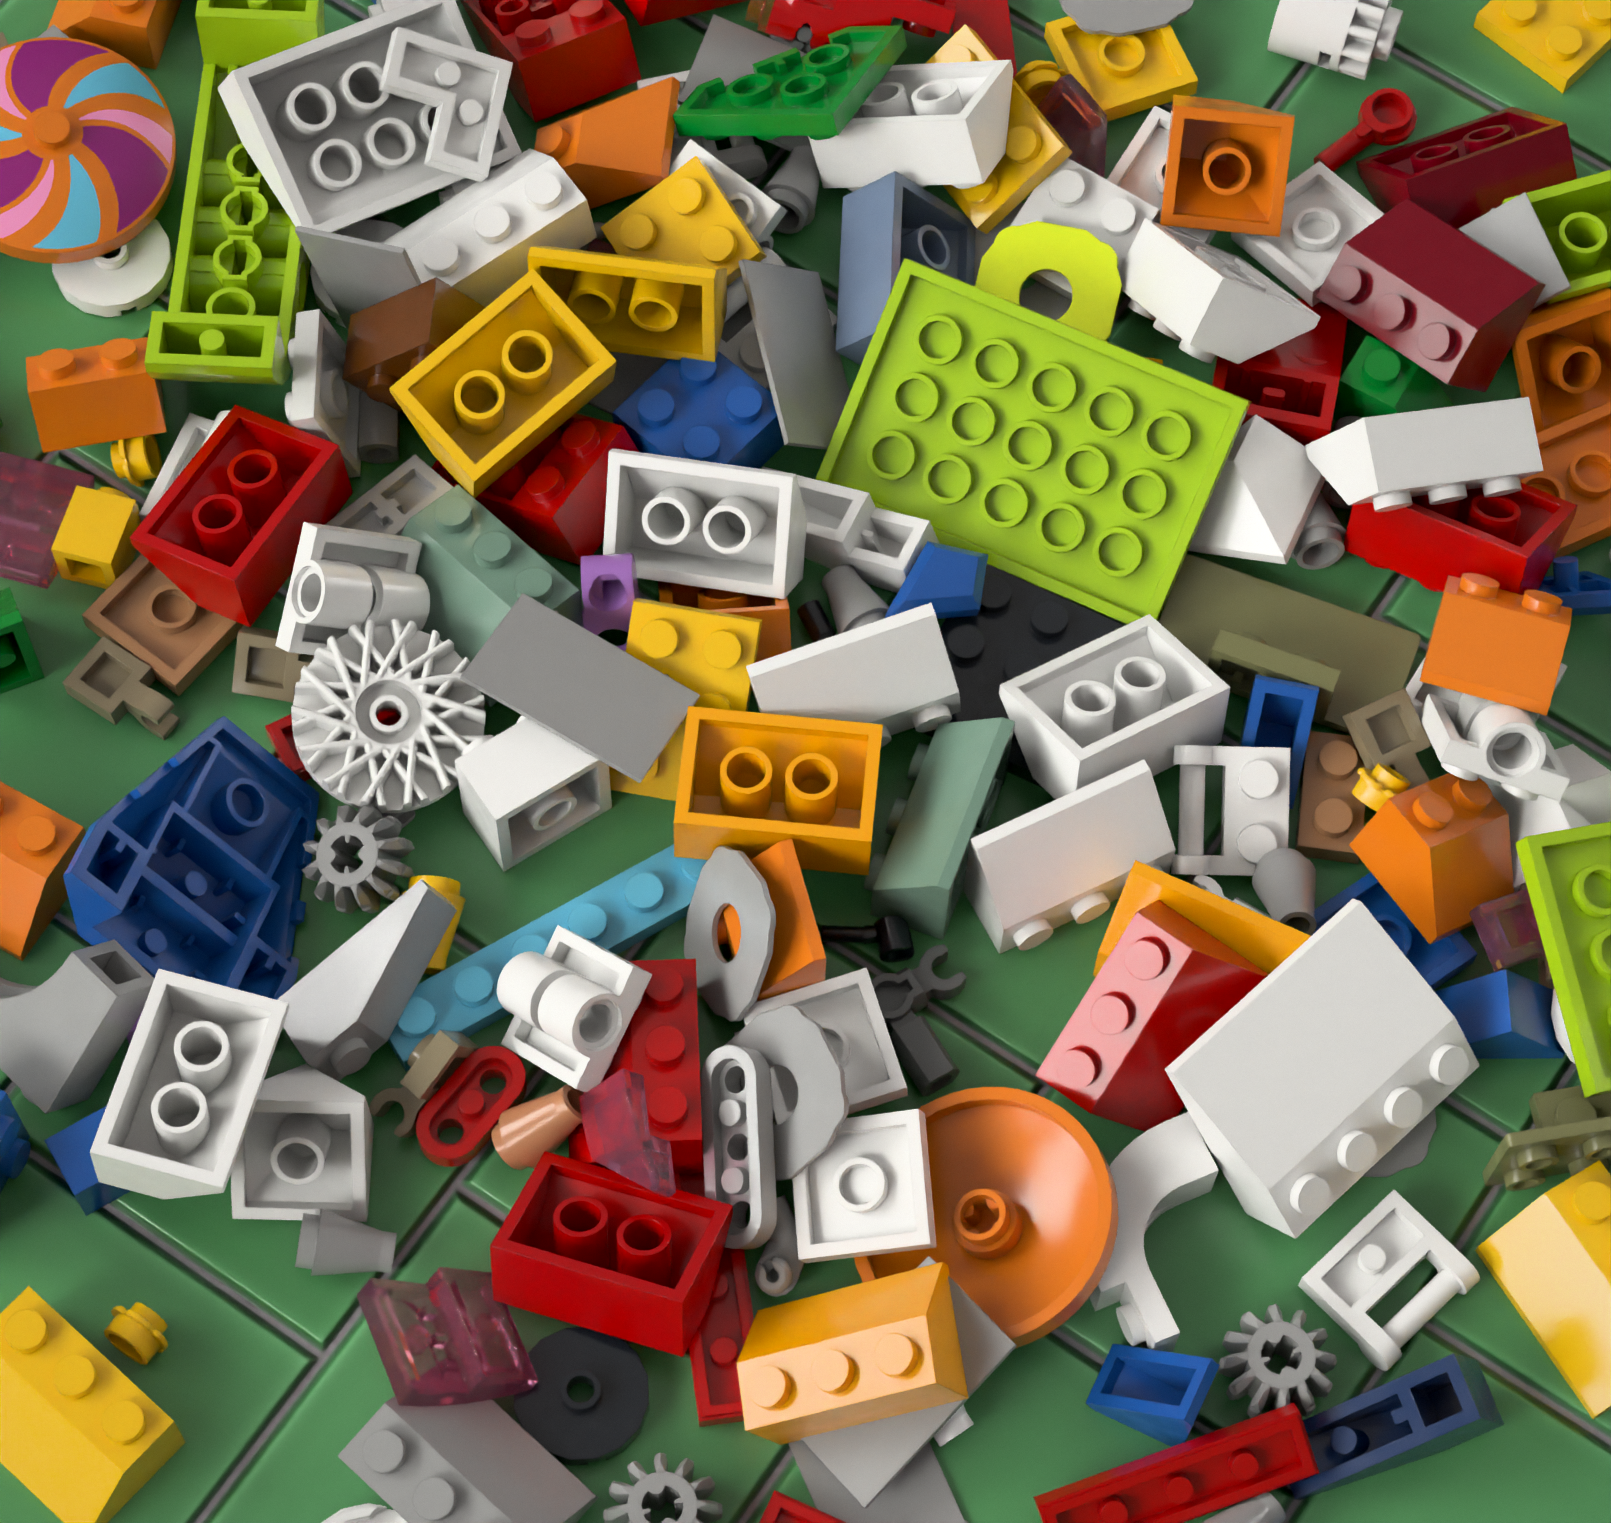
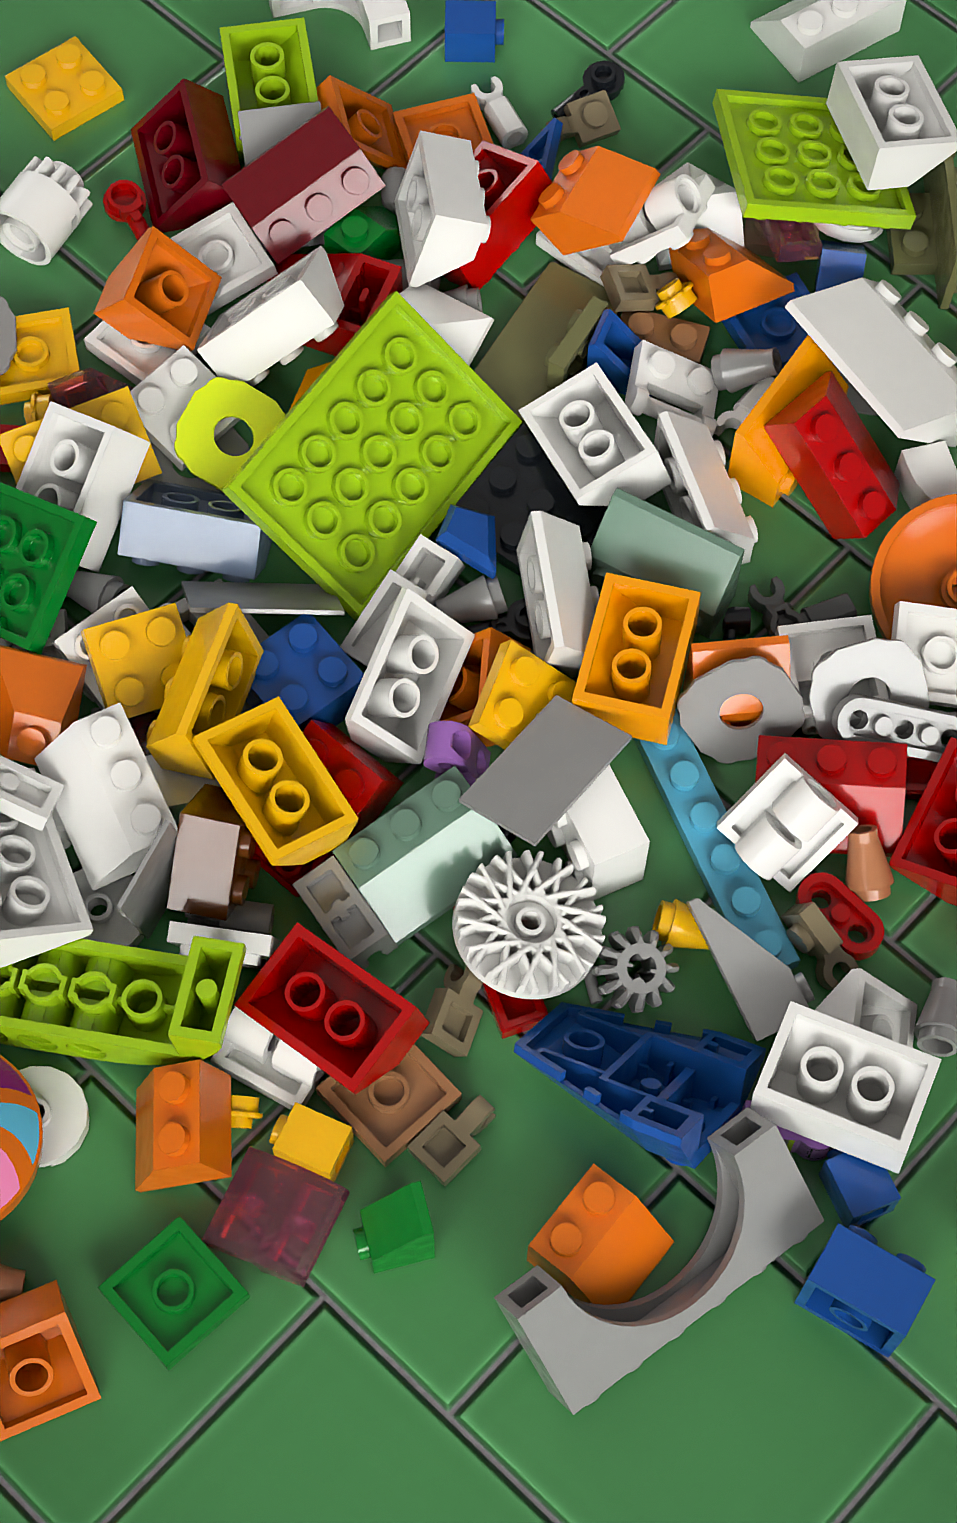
camera: 80 degrees left, 0 degrees up
white plate [275,522,430,655] -> none
clear pink slope [579,1068,676,1197] -> none

